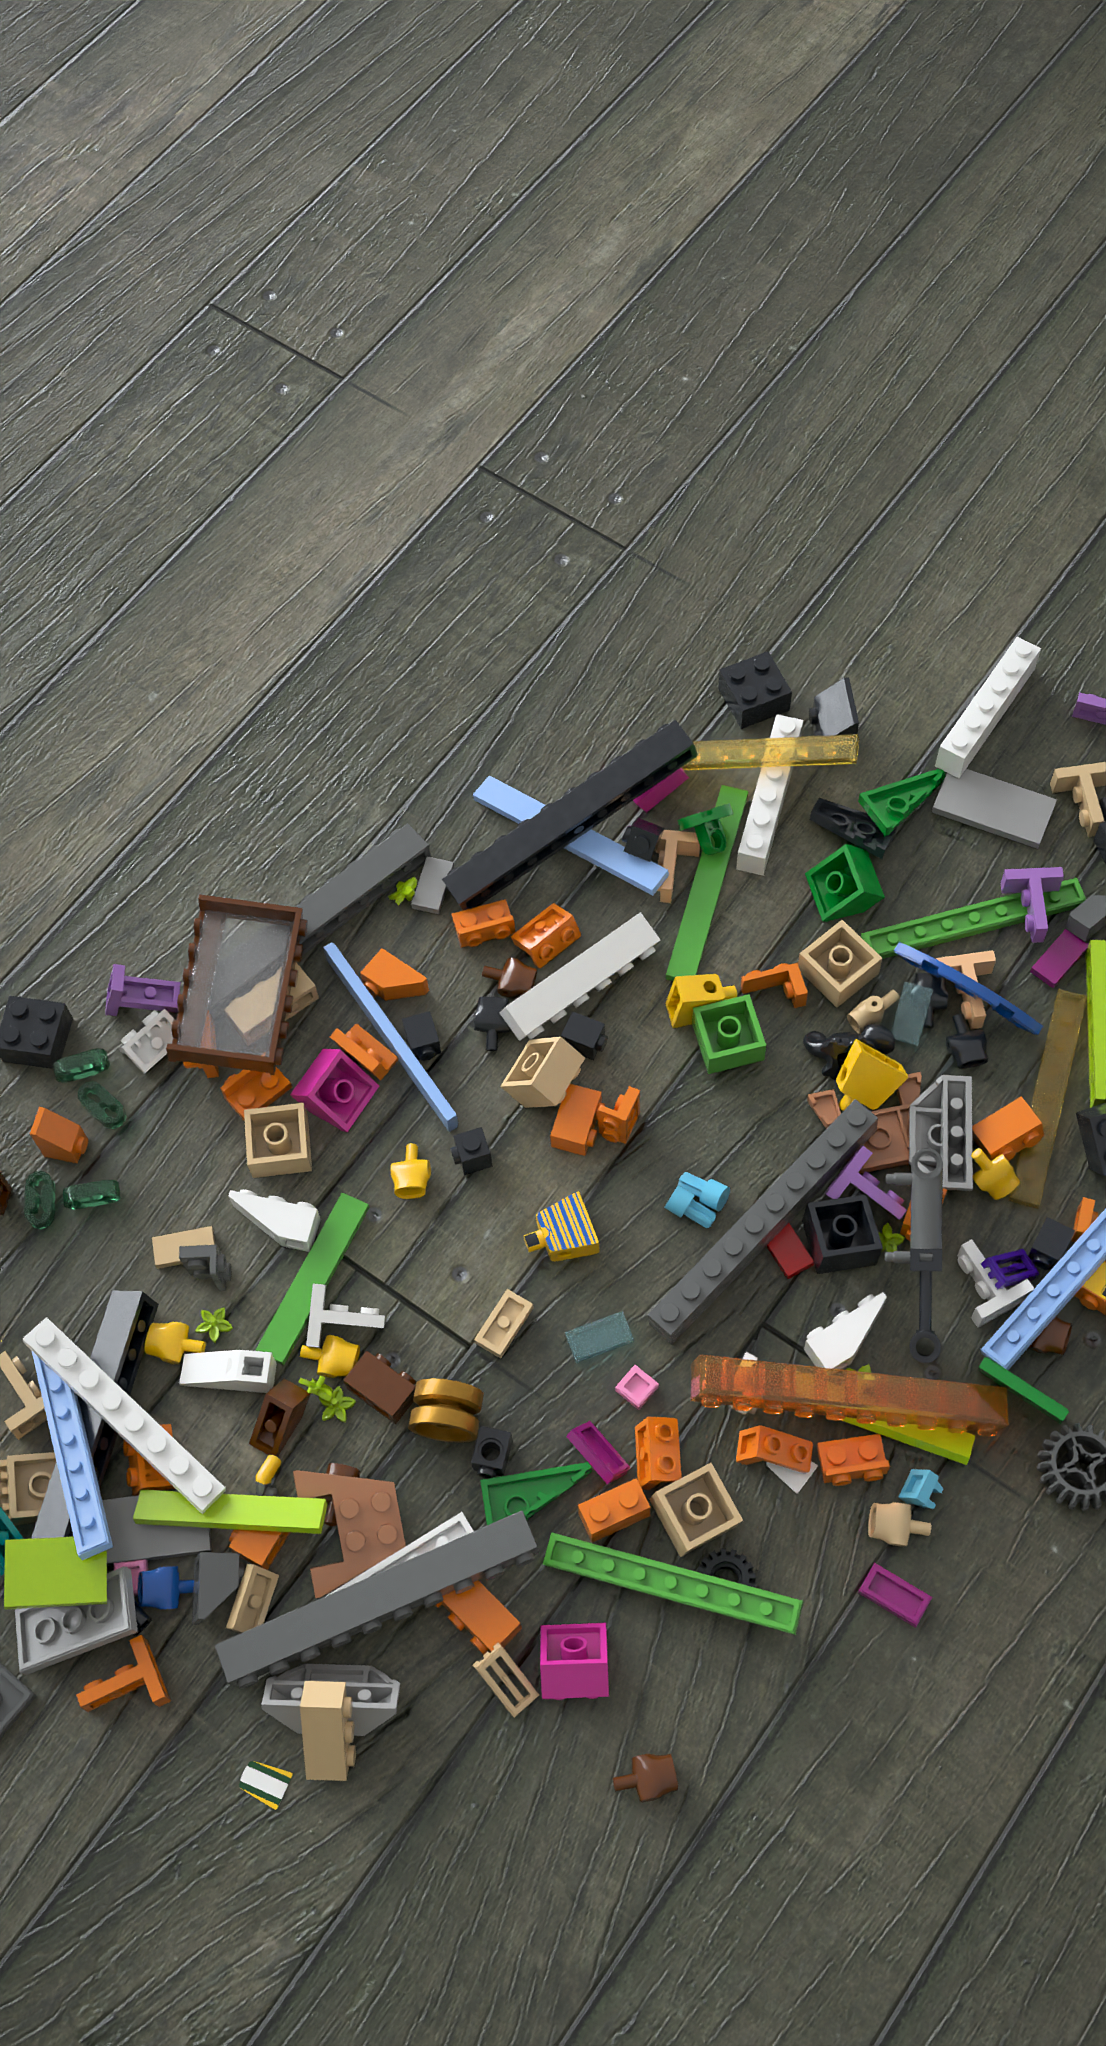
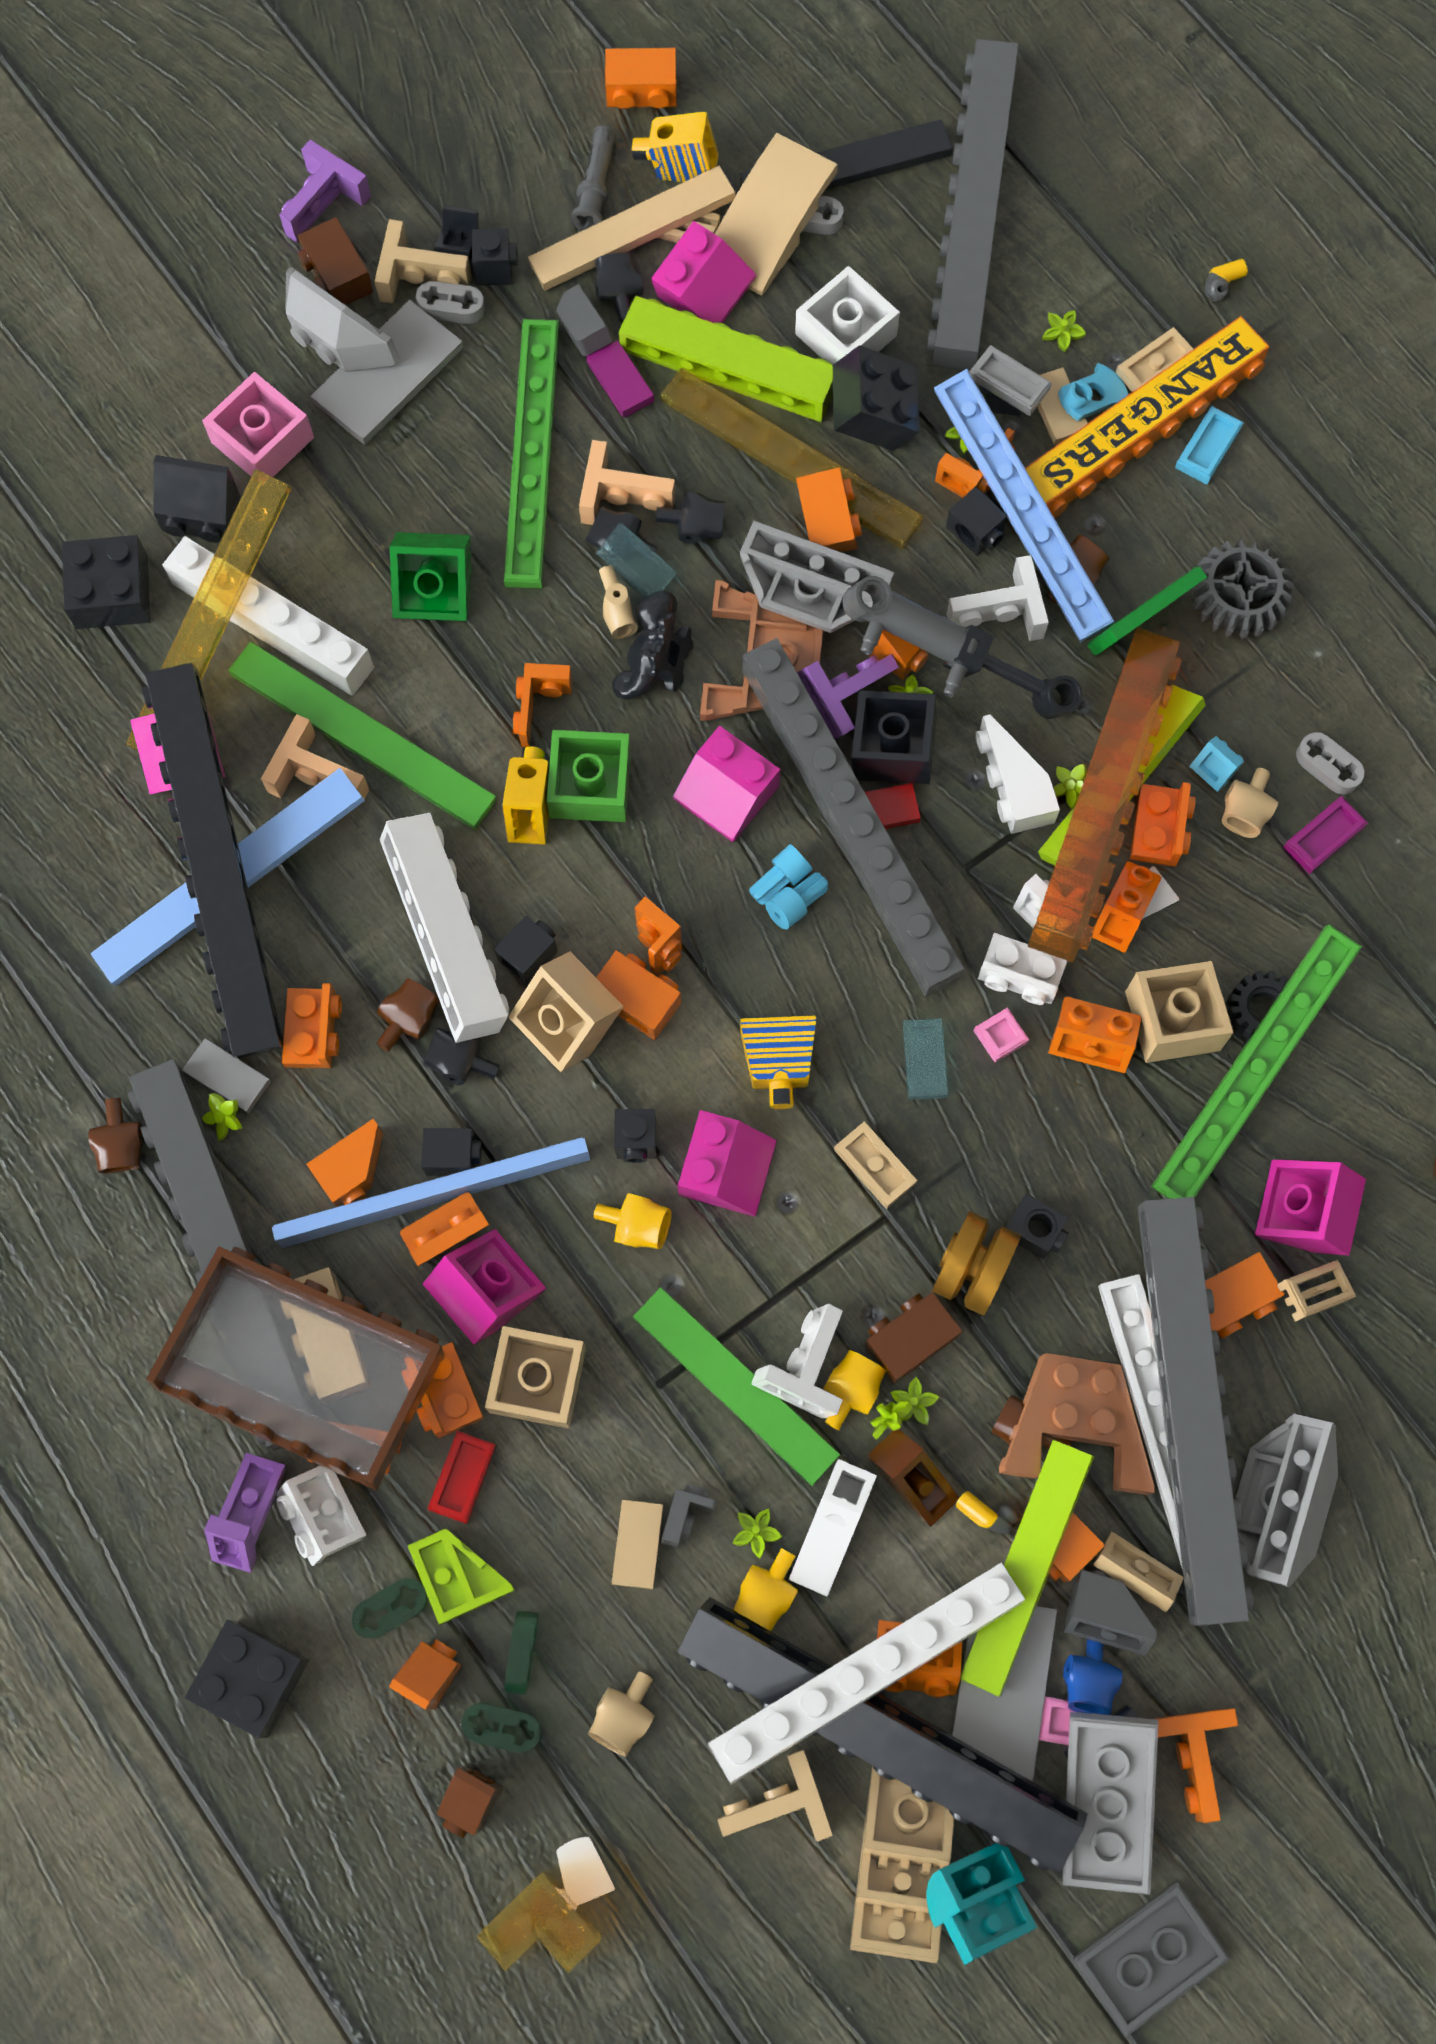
camera: 75 degrees left, 10 degrees up
lime tile [4,1537,107,1610] -> none
light blue tile [32,1351,113,1560] -> none
clear green beam [53,1048,110,1083] -> none
white slope [228,1190,321,1252] -> none
sticker [239,1761,293,1810] -> none
tan brick [300,1681,356,1781] -> none
green wing [480,1462,592,1525] -> none
orange bracket [511,903,581,968] -> none
magenta tile [566,1421,631,1485] -> none
orange brick [578,1478,650,1543] -> none
black brick [622,818,665,862] -> none
green tile [677,803,734,855] -> none
tan brick [798,920,882,1008] -> none
black wing [809,798,897,859] -> none
yellow torso [836,1039,908,1111] -> none
green wing [858,769,946,836] -> none
blue tile [894,942,1043,1035] -> none
white brick [935,637,1041,778] -> none
yellow piece [971,1149,1020,1200] -> none
dark purple tile [981,1249,1040,1290] -> none
medium lavender bracket [1000,867,1064,943] -> none
none -> reddish brown piece [88,1098,144,1174]
none -> bright pink brick [202,371,314,486]
none -> light grey wedge [286,267,401,372]
none -> reddish brown brick [297,217,373,306]
none -> lime wing [408,1529,515,1625]
none -> light grey beam [416,281,485,324]
none -> red tile [427,1431,497,1524]
none -> tan piece [588,1672,655,1756]
none -> slope [673,725,780,842]
none -> dark pink slope [678,1110,777,1217]
none -> white bracket [978,933,1068,1005]
none -> light grey beam [1296,732,1365,795]

